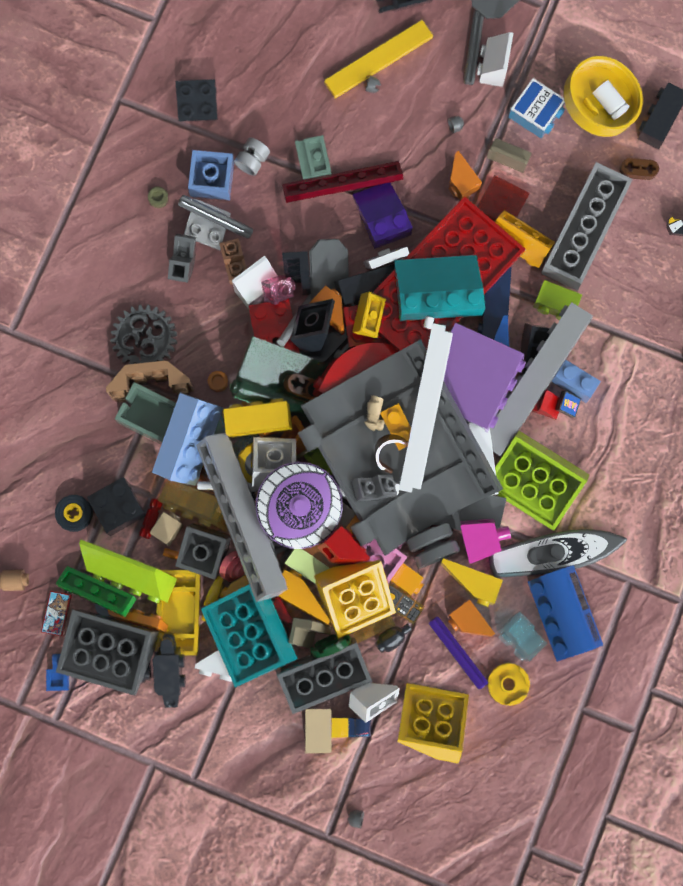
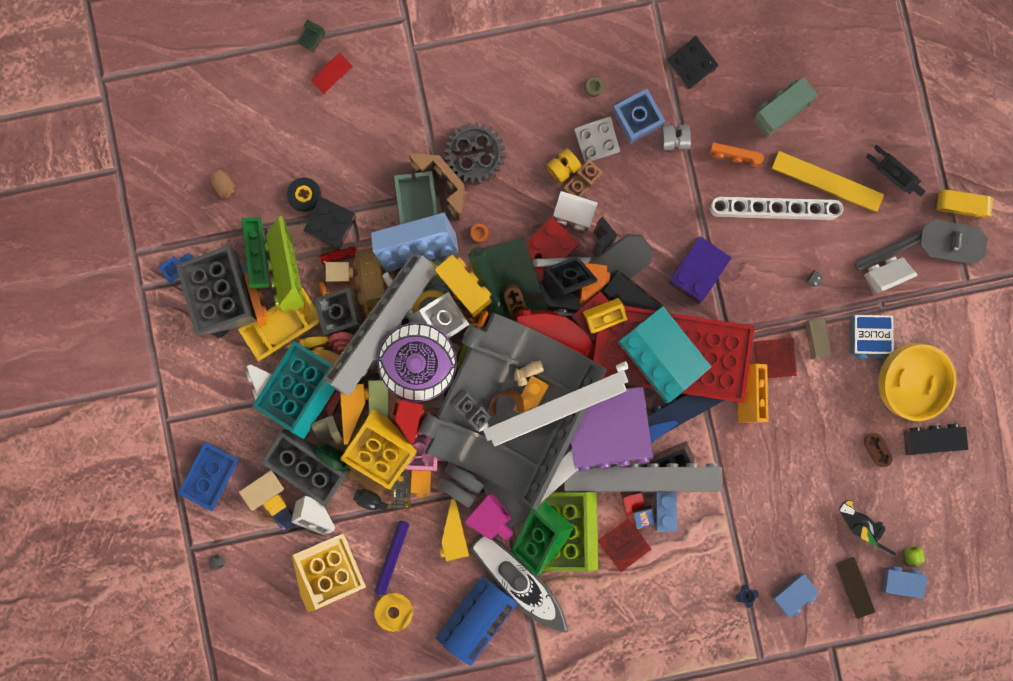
camera: 50 degrees right, 5 degrees up
tile [41,591,72,637] -> none
black hinge [152,632,186,708] -> none
dark grey brick [168,234,196,283] -> none
dark grey axle [178,195,253,238] -> none
clear pink brick [261,275,296,305] -> none
dark red plate [282,161,404,203] -> none
sand green plate [295,135,331,180] -> none
white plate [363,247,409,269] -> none
dark grey hinge [365,76,381,93] -> none
orange slope [448,599,495,637] -> none
orange slope [449,151,482,201] -> none
clear light blue brick [497,612,548,662] -> none
lime brick [533,280,582,320] -> none
light grey brick [541,162,633,291] -> none
white piece [592,80,630,120] -> none
none -> blue plate [178,442,240,511]
none -> green slope [511,503,574,576]
none -> yellow wheel [546,148,582,184]
none -> clear red tile [598,518,652,572]
none -> orange plate [709,142,764,167]
none -> white beam [709,197,843,220]
none -> sand green piece [753,77,818,137]

